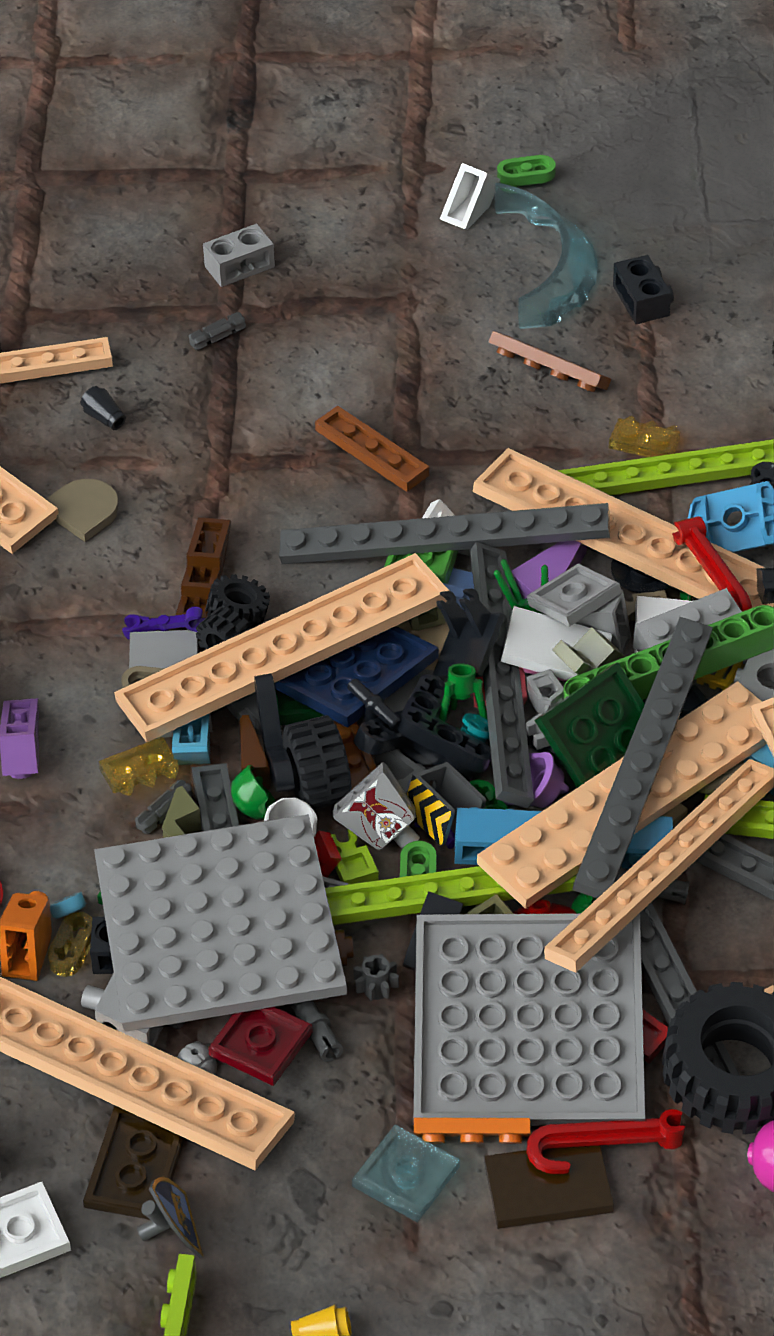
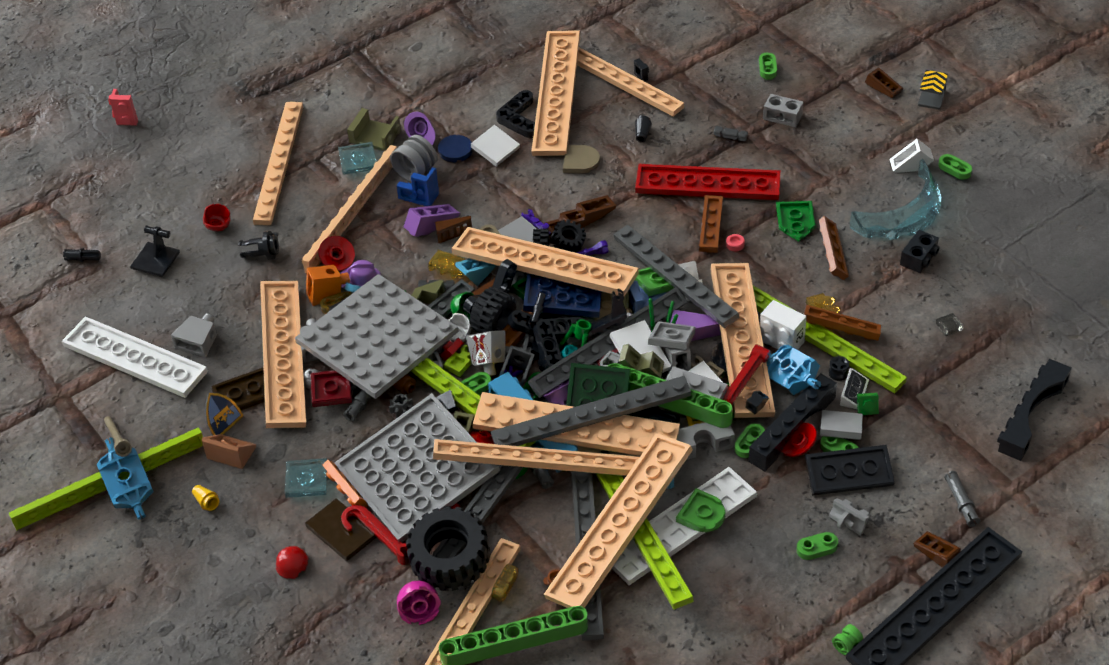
camera: 55 degrees right, 0 degrees up
none -> nougat slope [202,434,256,469]
none -> red hair [276,546,309,579]
none -> medium lavender piece [340,260,381,289]
none -> reddish brown slope [435,216,472,243]
none -> dark purple piece [577,240,609,256]
none -> red plate [635,164,781,200]
none -> coral tile [726,234,745,252]
none -> bright green plate [759,53,777,80]
none -> white brick [760,300,806,350]
none -> green tile [776,201,816,241]
none -> dark orange plate [804,305,881,341]
none -> reddish brown slope [865,67,904,98]
none -> piece [918,70,948,110]

